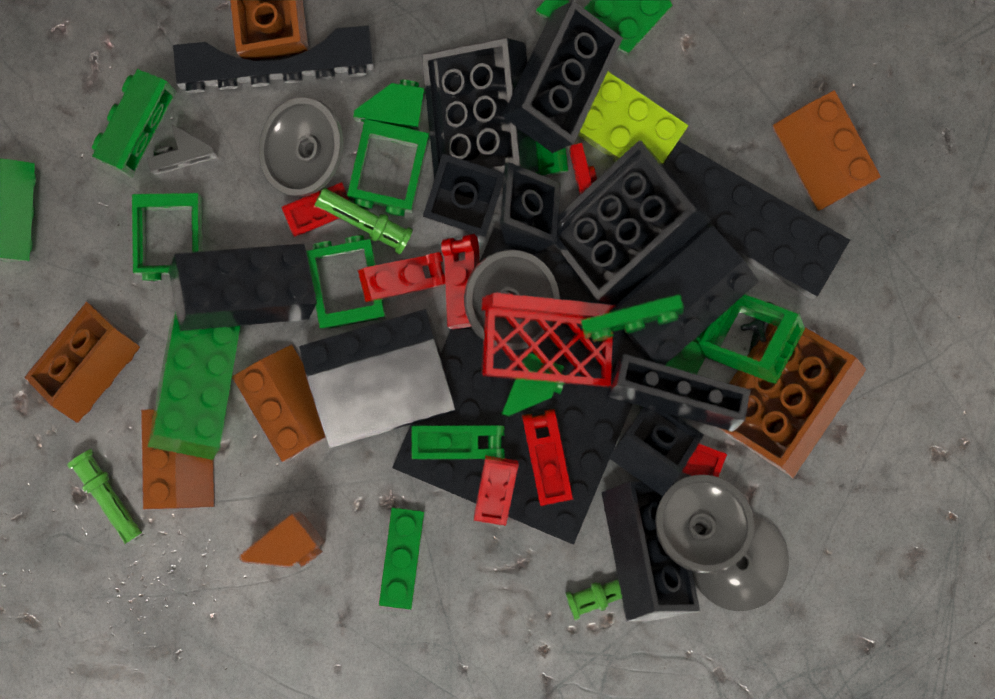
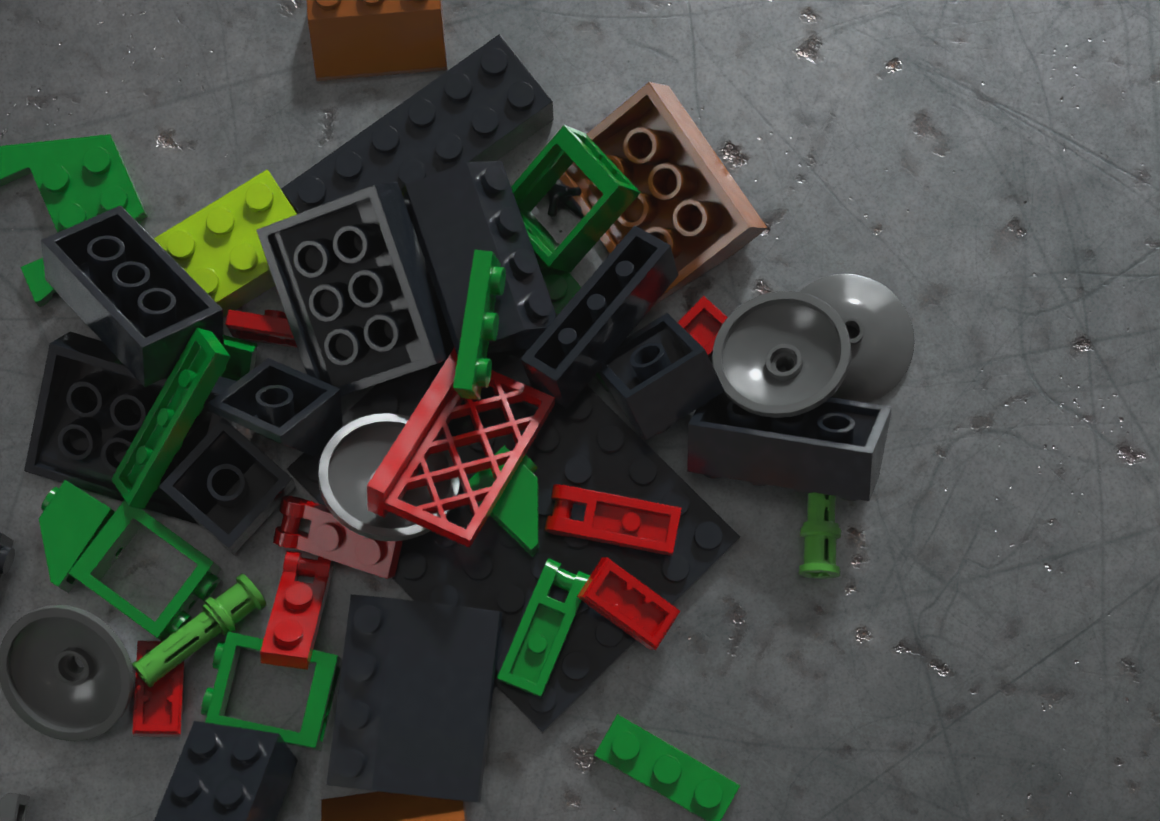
camera: 70 degrees left, 10 degrees down
none -> green plate [111,327,231,509]

